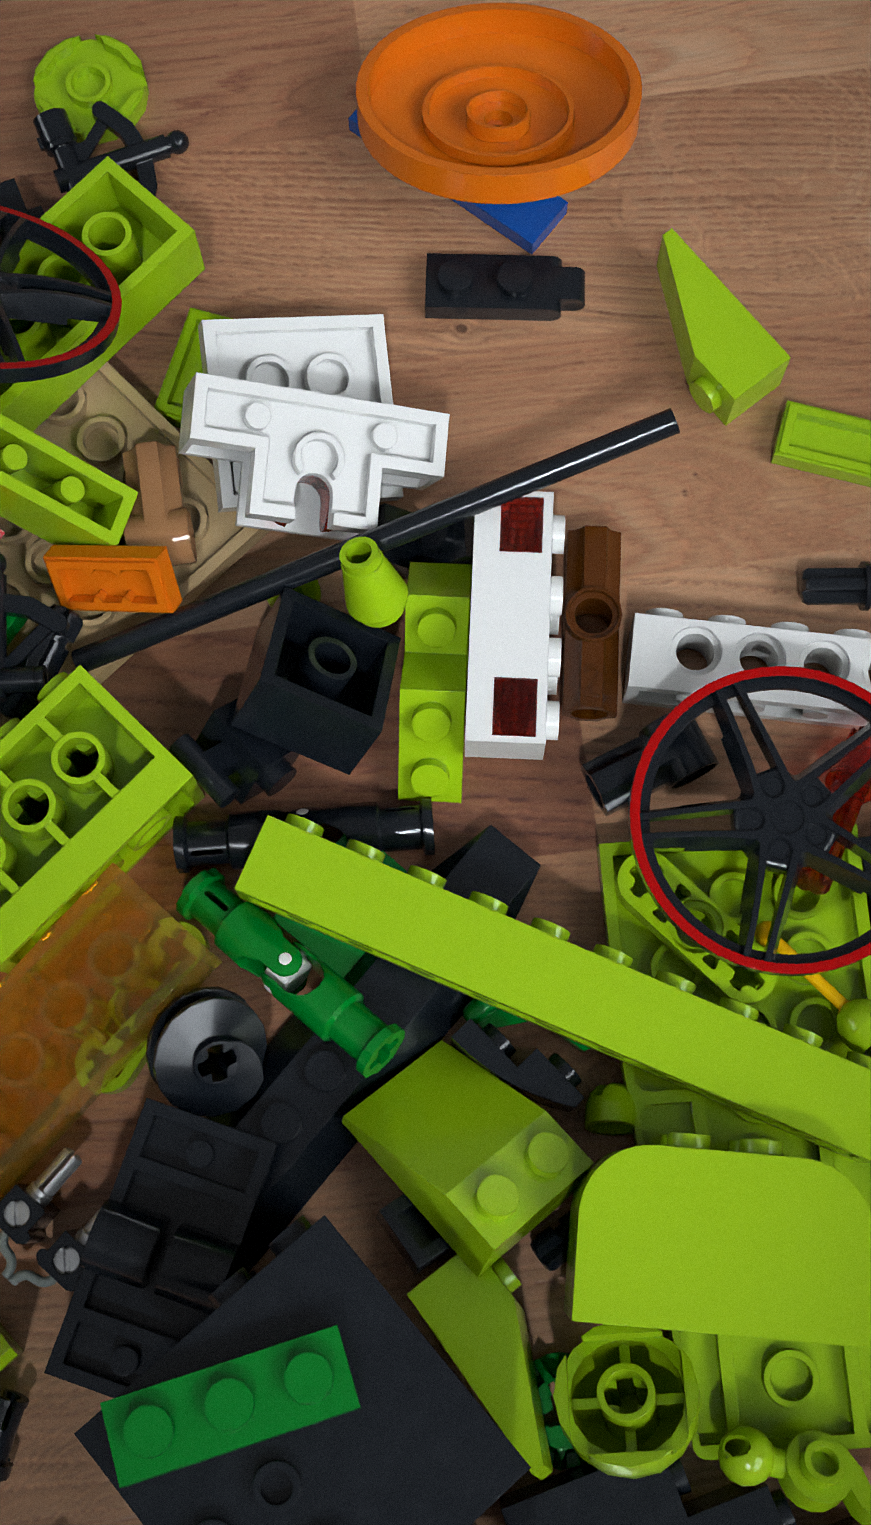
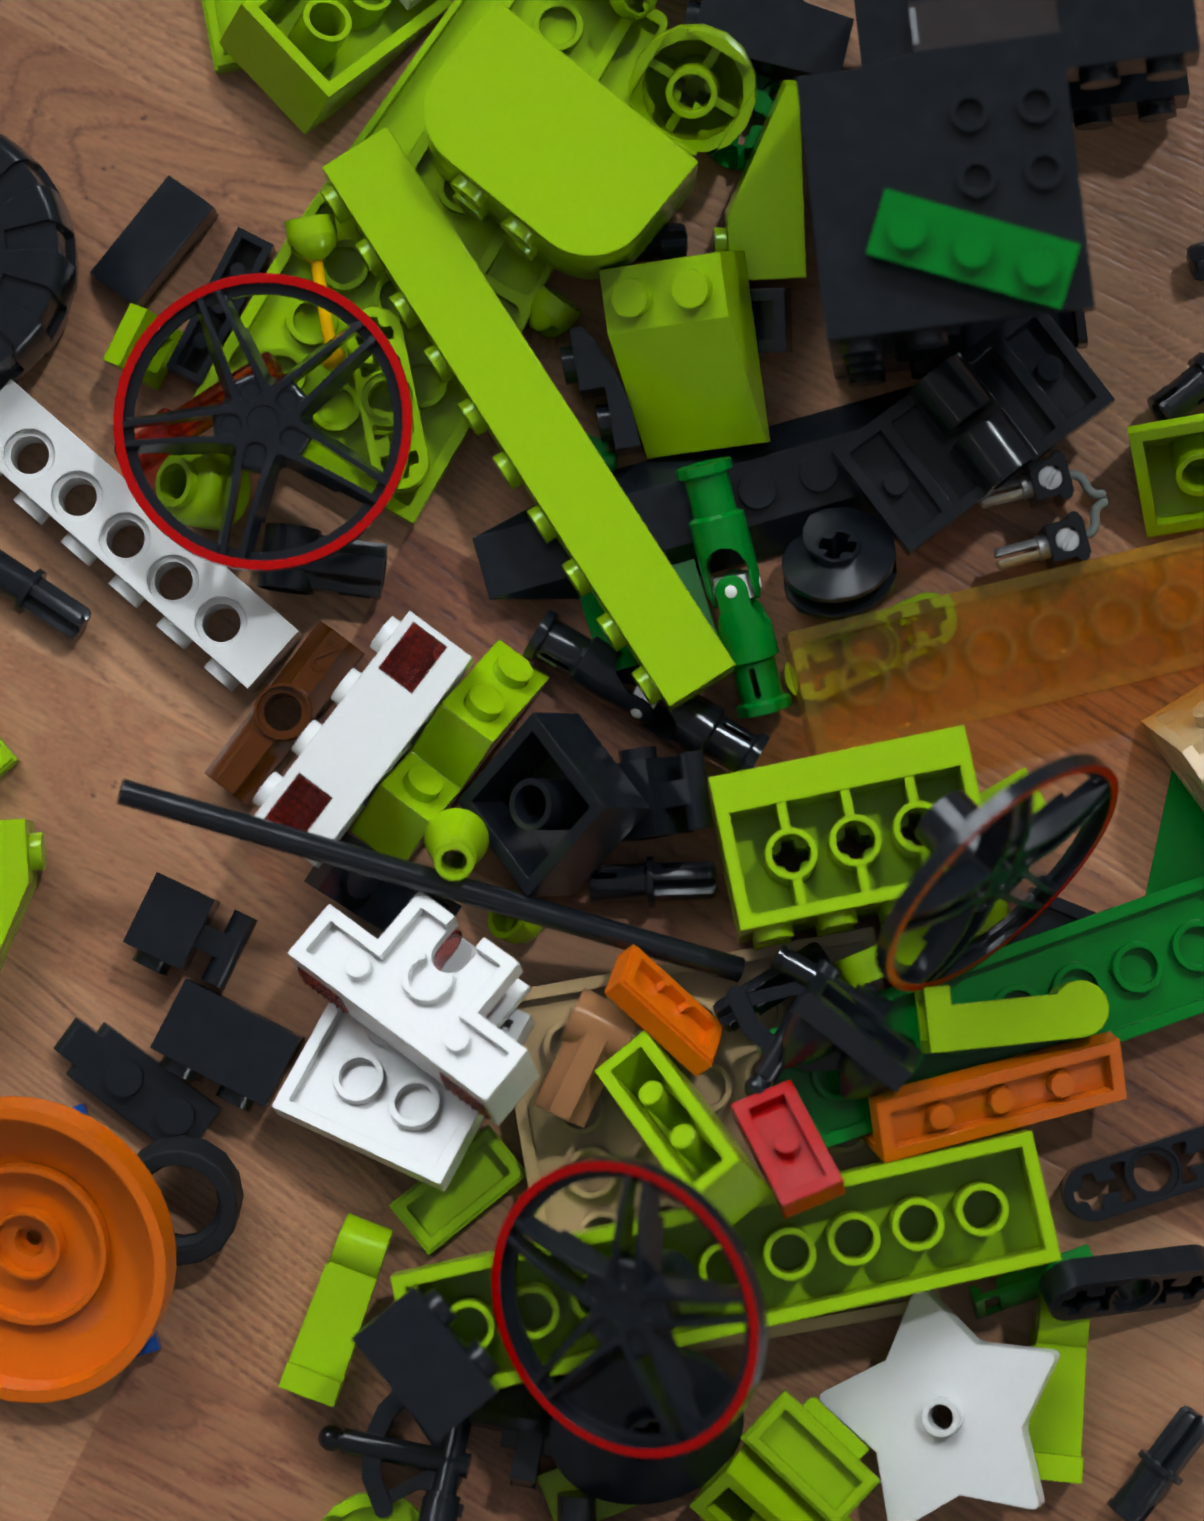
camera: 150 degrees left, 10 degrees up
none -> black brick [123,872,258,990]
none -> black tyre [137,1135,244,1266]
none -> black brick [150,979,305,1112]
none -> lime head [155,453,251,531]
none -> lime leg [278,1213,394,1408]
none -> black brick [351,1283,501,1443]
none -> black axle [589,856,717,908]

